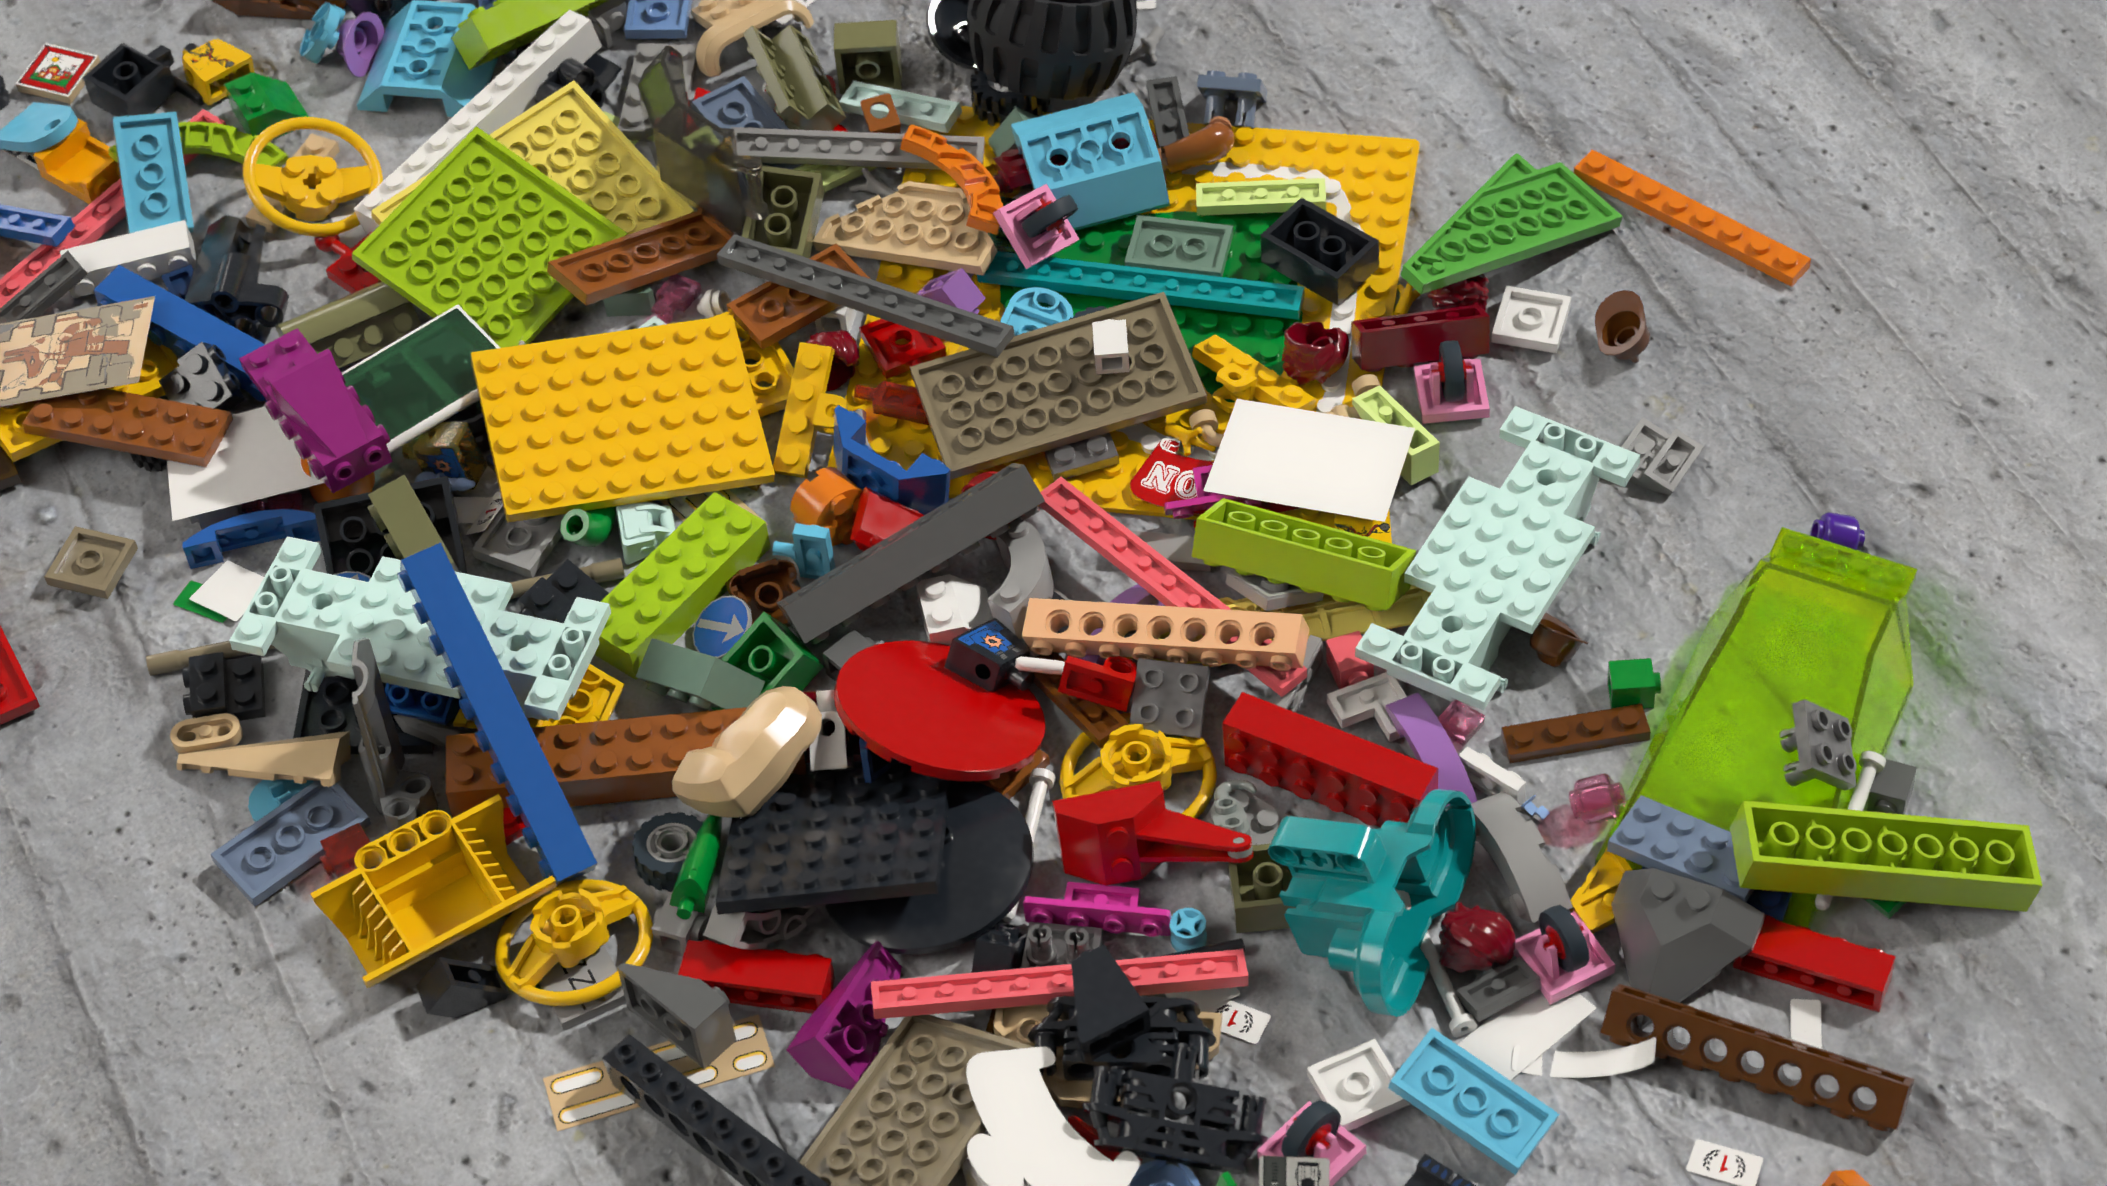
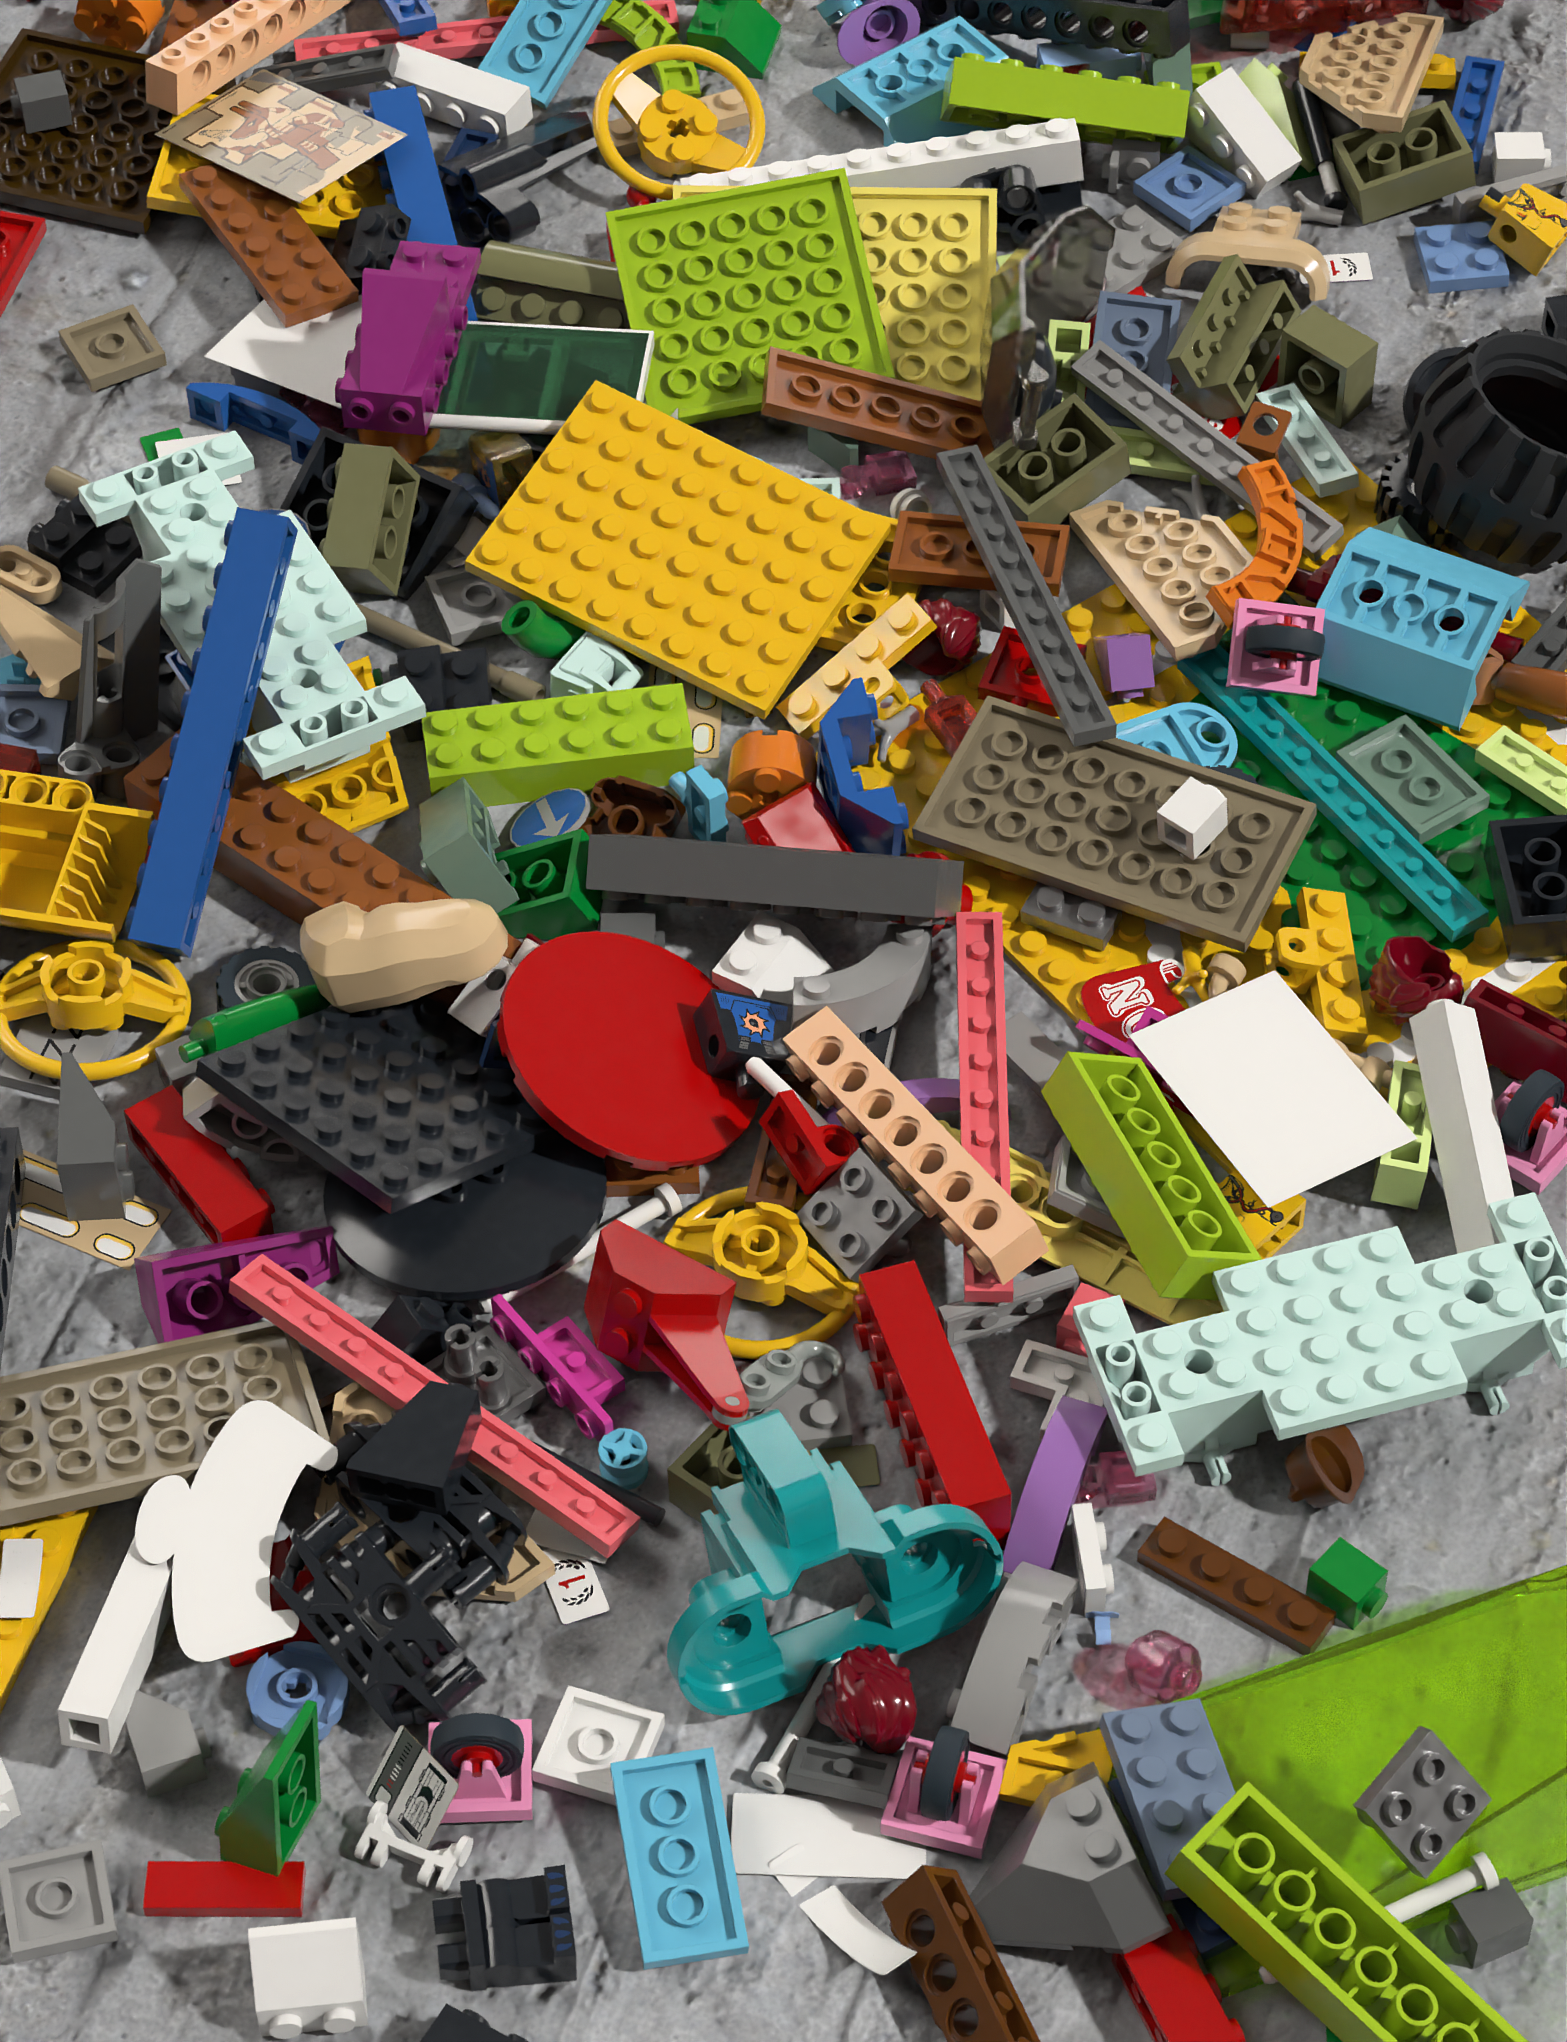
camera: 40 degrees right, 0 degrees up
none -> white brick [1409,999,1515,1254]

